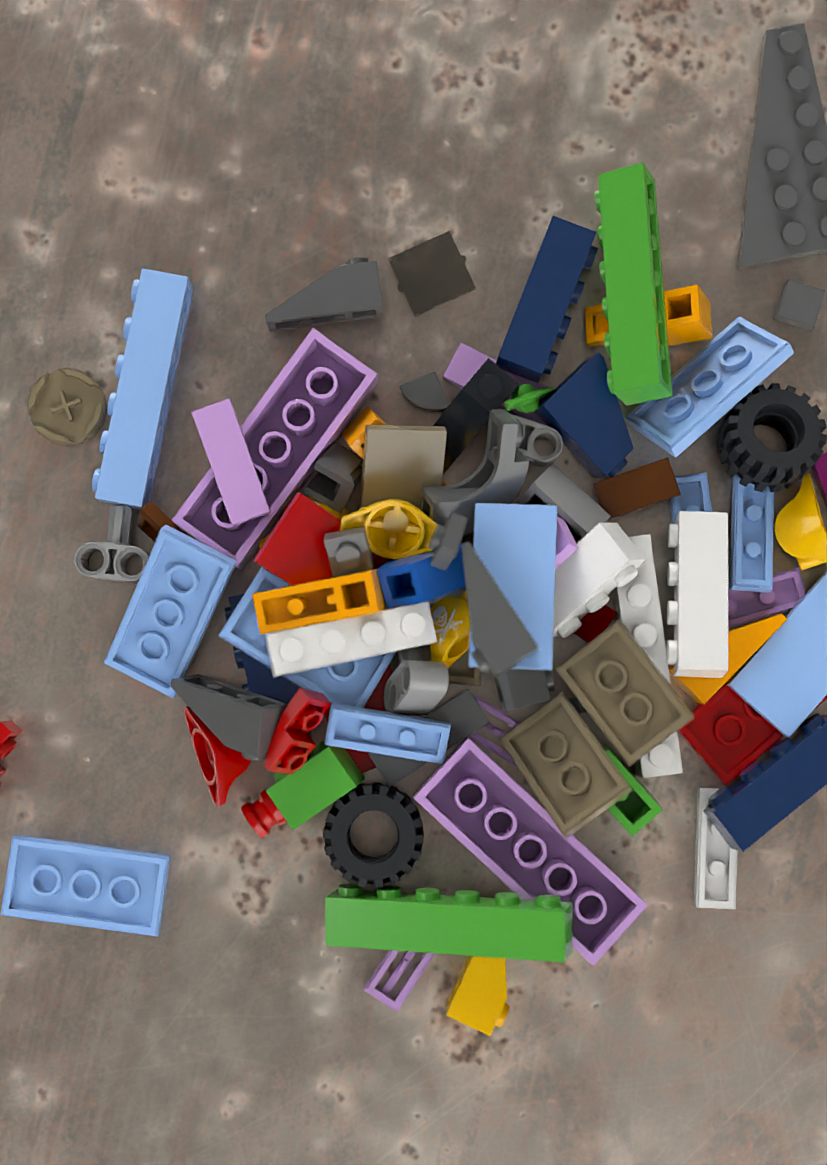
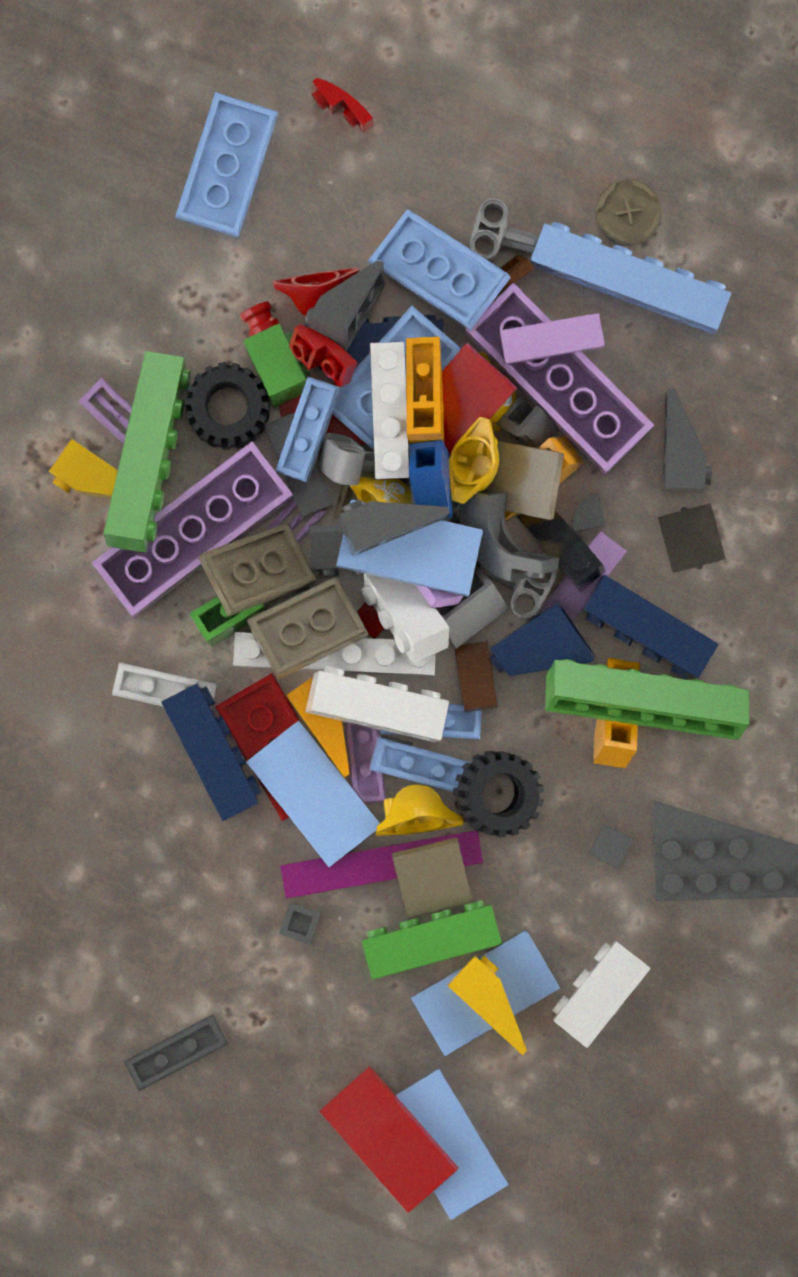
camera: 100 degrees right, 0 degrees up
dark grey plate [324,526,374,577] -> none
dark grey plate [429,512,468,571] -> none
bright green piece [504,384,554,413] -> none
light blue tile [625,316,794,457] -> none

